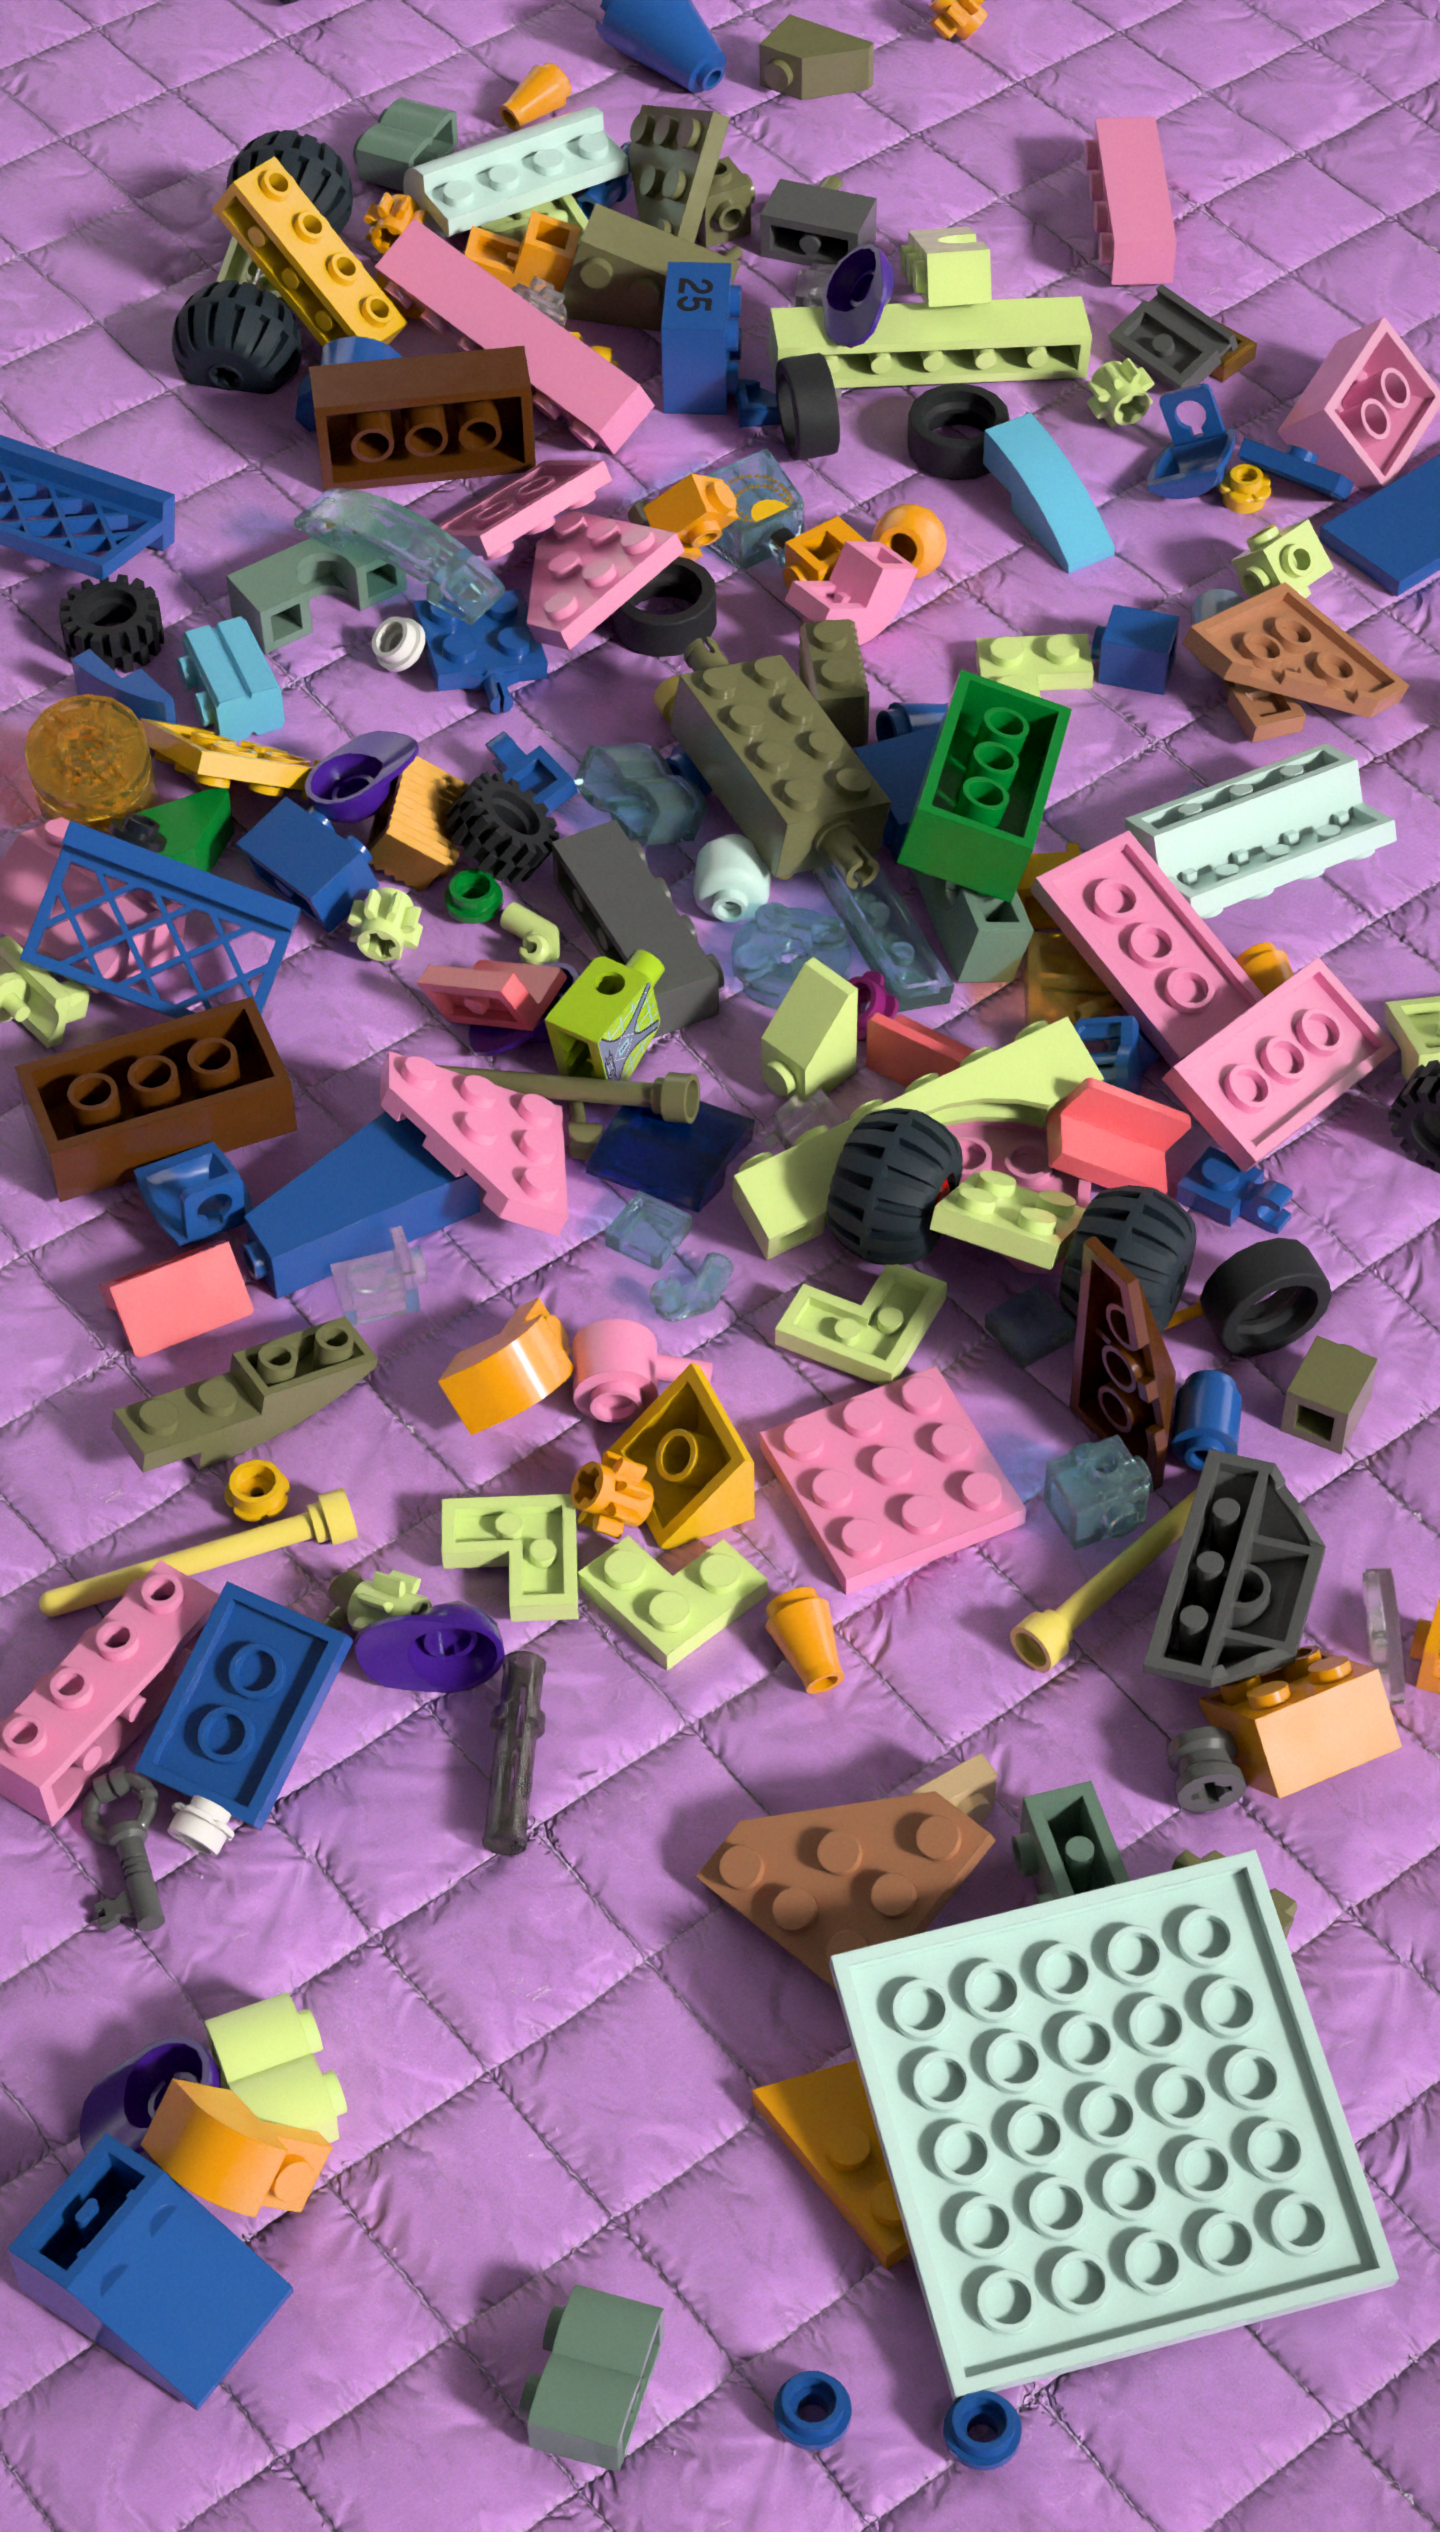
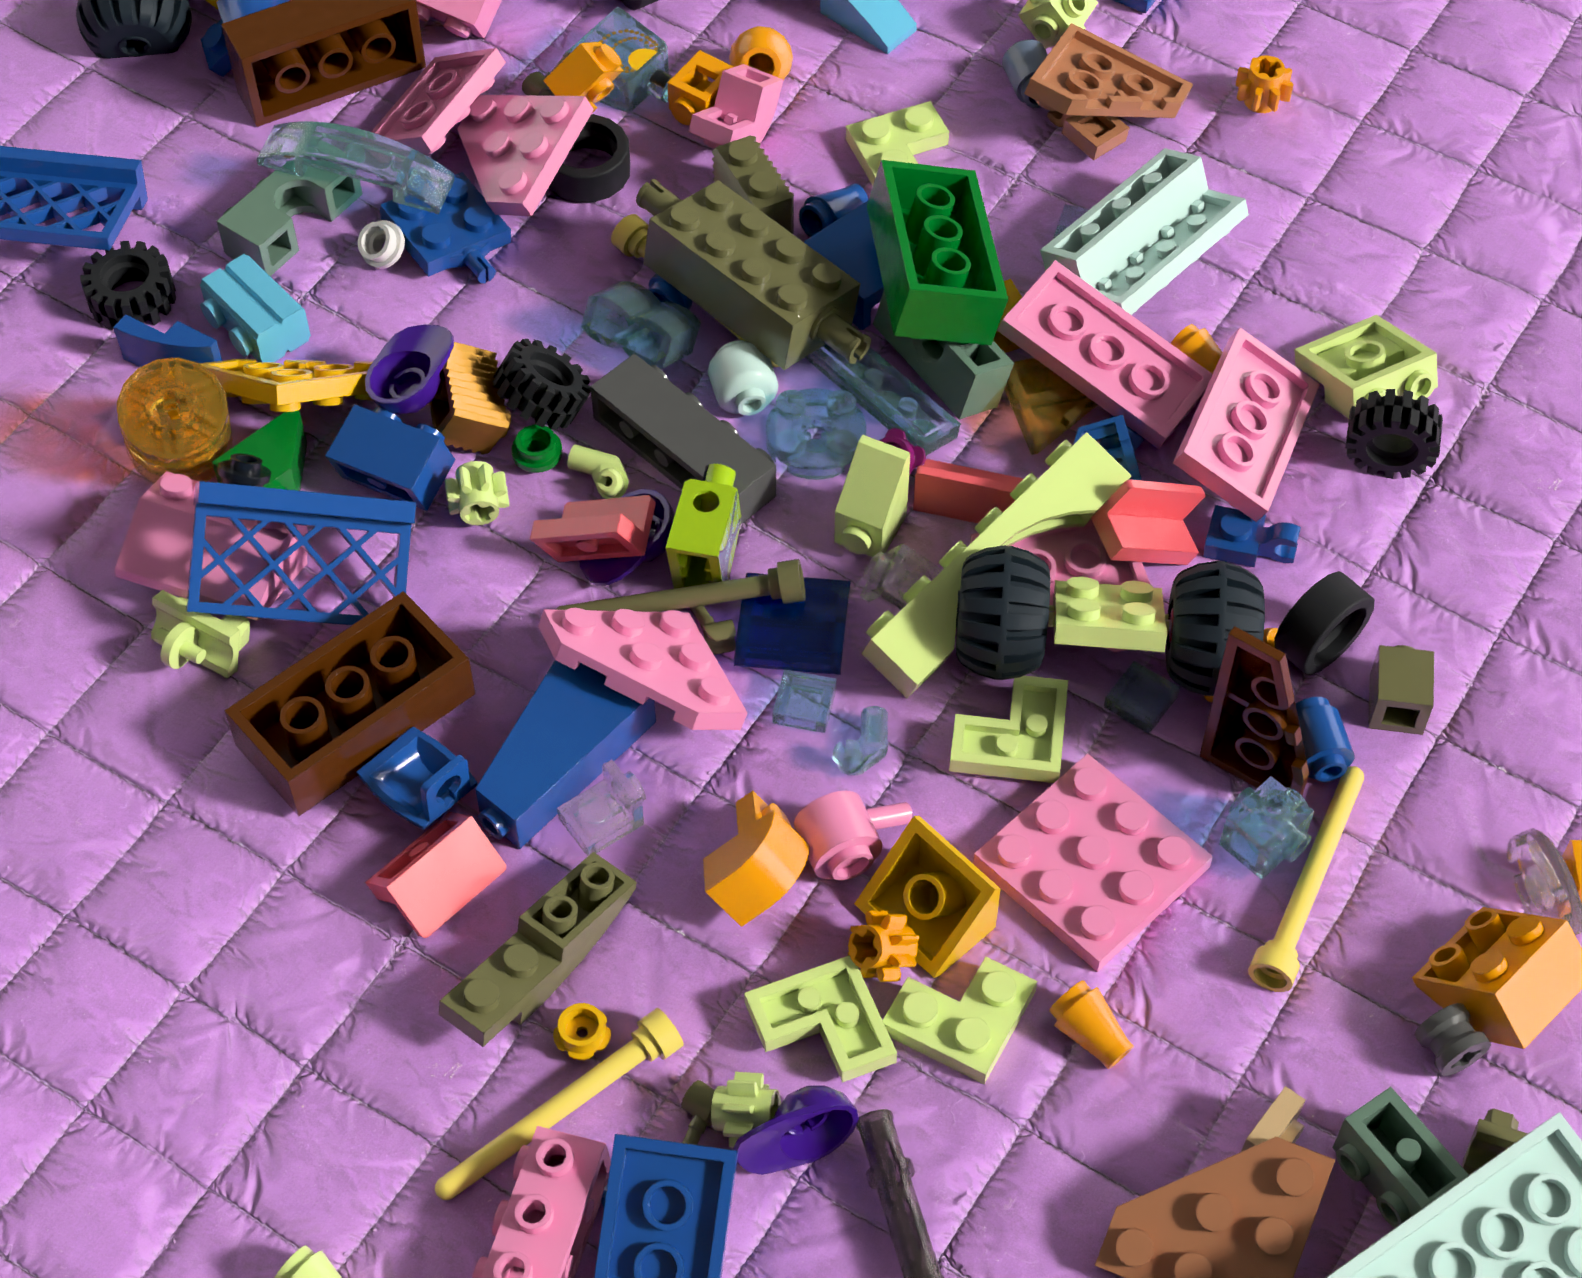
camera: 20 degrees left, 5 degrees up
blue plate [485,731,578,817] -> none
blue brick [1091,604,1180,695] -> none
dark grey wedge [1143,1449,1326,1688] -> none

